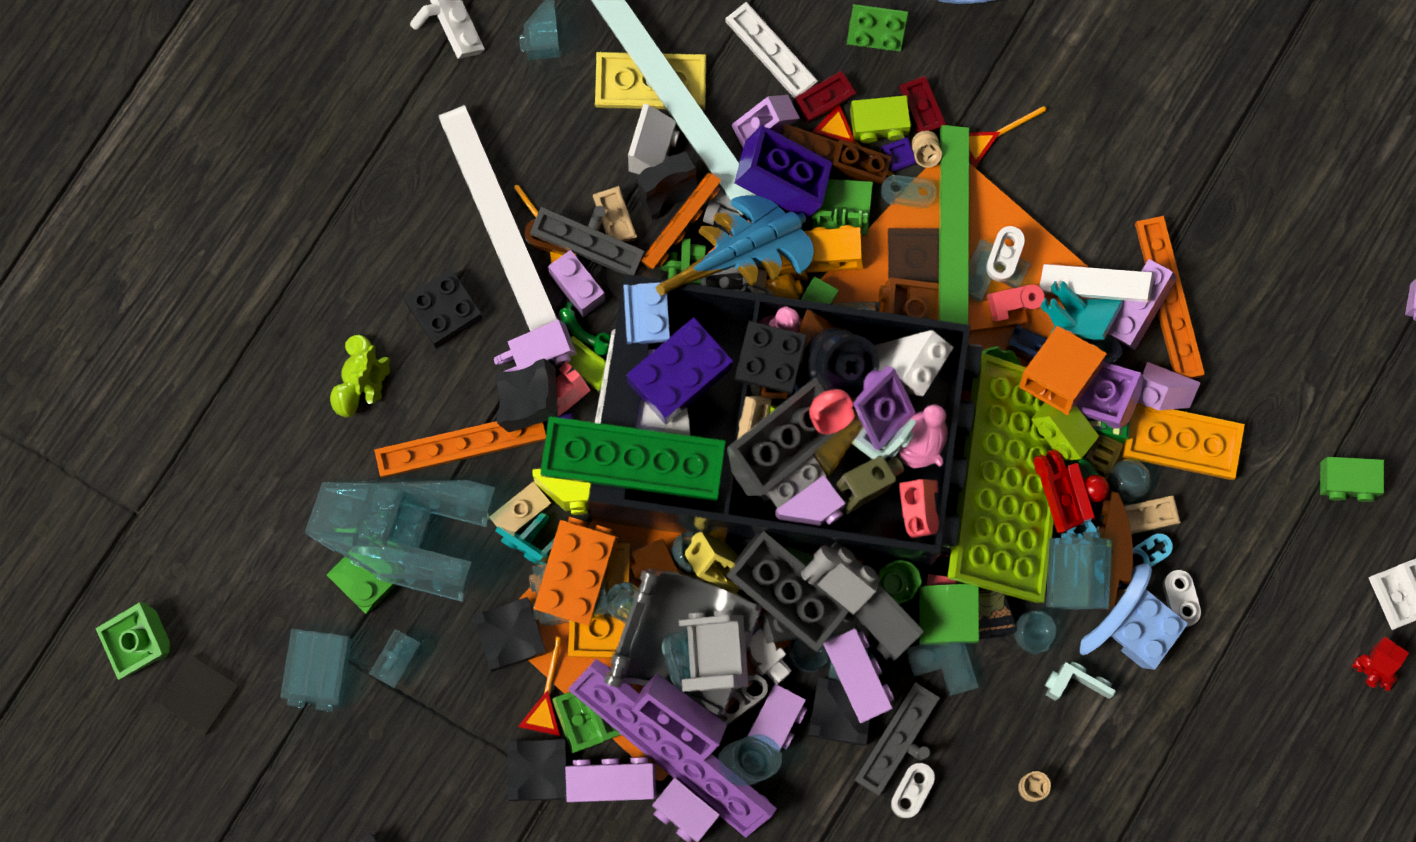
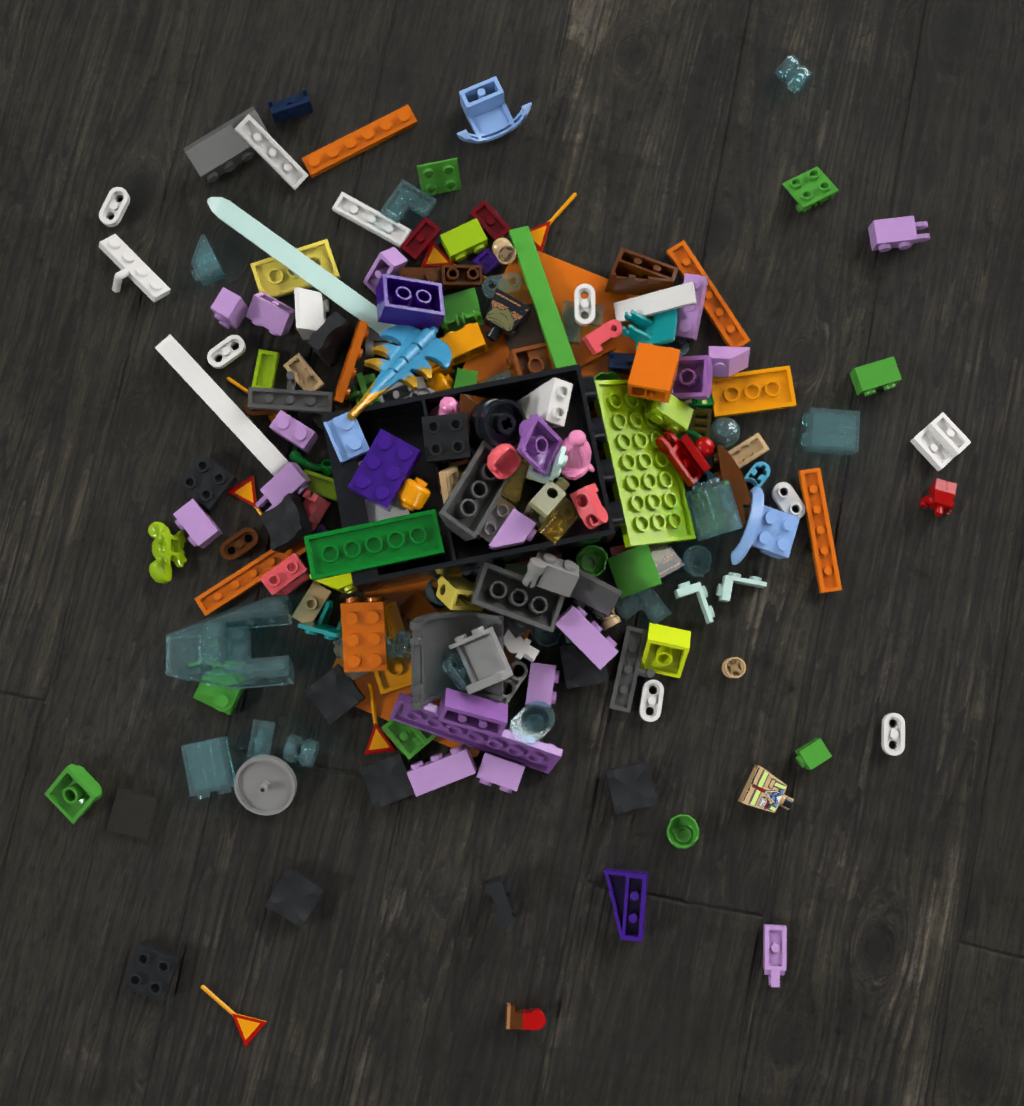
camera: 15 degrees left, 5 degrees up
none -> lavender brick [173,499,223,549]
none -> white plate [207,335,246,369]
none -> lavender brick [210,287,248,330]
none -> reddish brown plate [220,528,260,561]
none -> piece [228,475,263,515]
none -> light grey piece [234,754,297,816]
none -> lavender brick [245,292,295,336]
none -> lime tile [251,349,280,388]
none -> coral window [260,553,311,599]
none -> clear light blue wheel [282,734,320,768]
none -> clear light blue plate [381,179,437,224]
none -> light orange head [397,477,430,512]
none -> torso [485,288,531,343]
none -> clear yellow slope [538,498,580,544]
none -> tan wheel [595,608,621,631]
none -> reddish brown wedge [605,247,679,296]
none -> neon yellow slope [640,623,691,678]
none -> light aqua bracket [674,581,715,624]
none -> clear light blue wheel [774,54,813,94]
none -> bright green hinge [782,166,839,213]
none -> orange plate [798,467,842,594]
none -> clear light blue brick [801,407,860,456]

